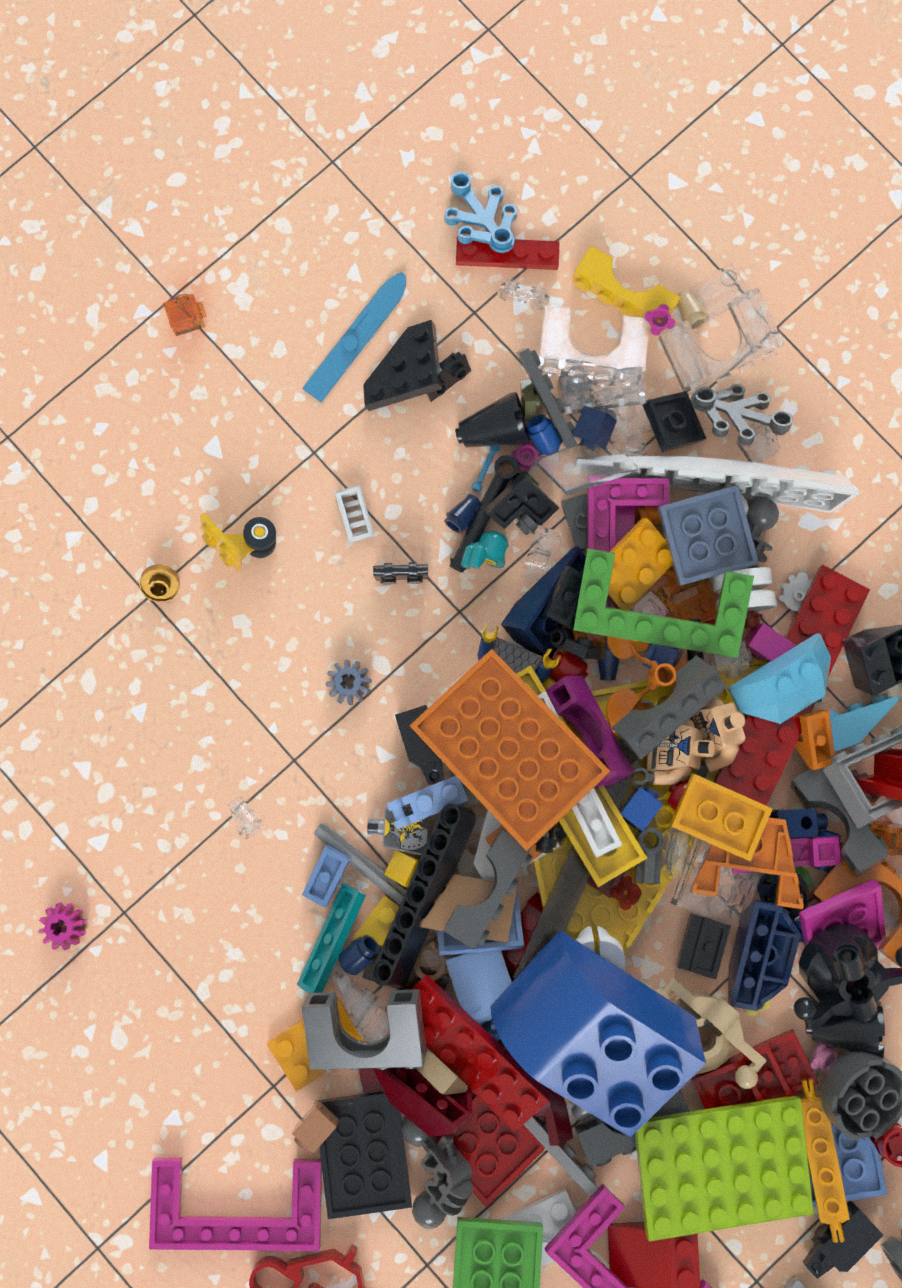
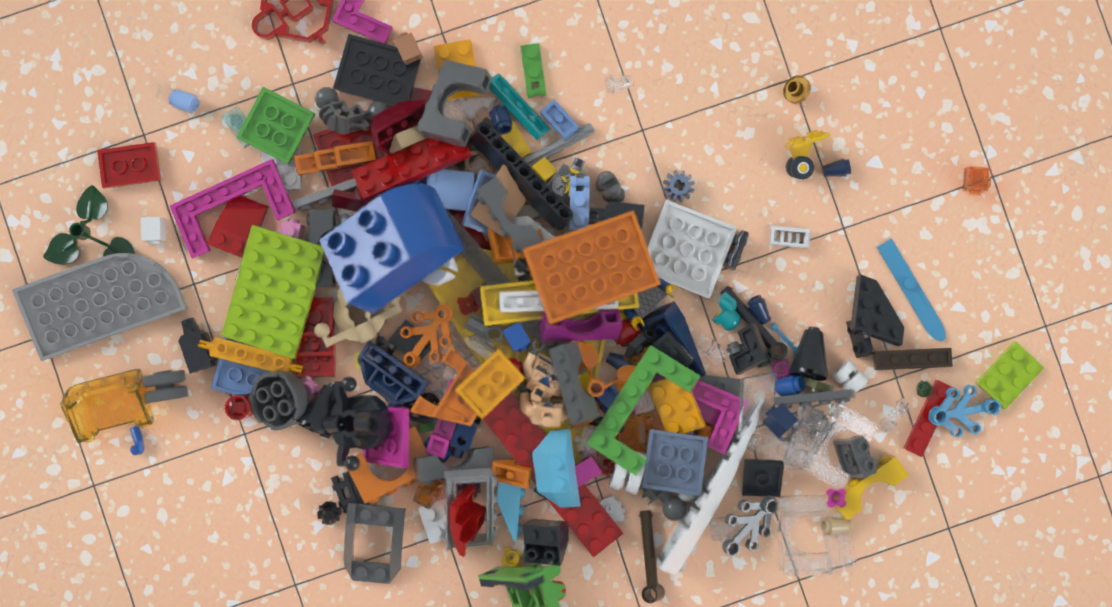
camera: 115 degrees right, 5 degrees up
none -> bright pink brick [279,218,305,239]
none -> orange slope [293,141,376,176]
none -> black piece [375,336,397,354]
none -> orange plant [400,304,453,367]
none -> orange plate [487,228,515,264]
none -> bright green plate [520,43,547,98]
none -> dark grey piece [596,171,625,203]
none -> dark brown piece [639,510,665,604]
none -> white plate [647,200,738,299]
none -> dark blue cone [822,158,851,177]
none -> white wheel [831,359,868,393]
none -> dark grey plate [833,436,877,478]
none -> dark brown plate [873,348,953,370]
none -> clear green hinge [916,380,933,397]
none -> lime plate [975,341,1044,410]

